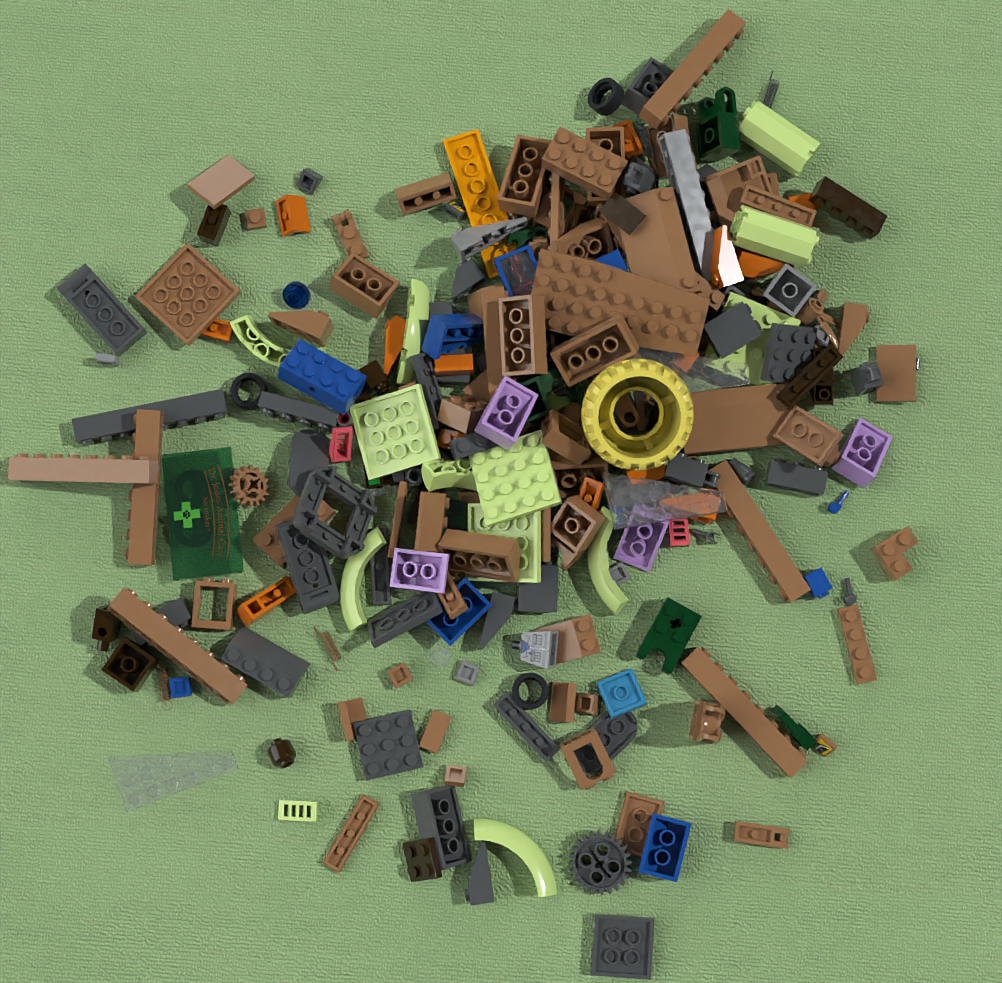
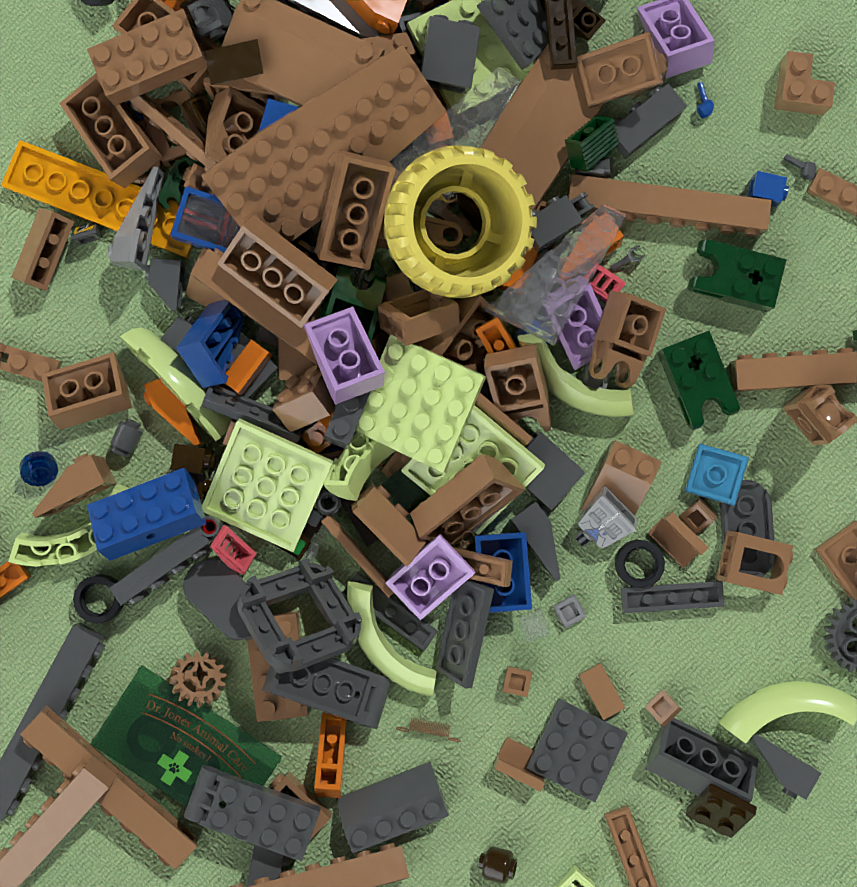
camera: 50 degrees left, 5 degrees up
none -> dark grey brick [110,418,143,458]
none -> dark grey hinge [184,765,321,862]
none -> dark green brick [565,115,620,171]
none -> medium nougat brick [589,291,666,389]
none -> dark green brick [687,239,787,312]

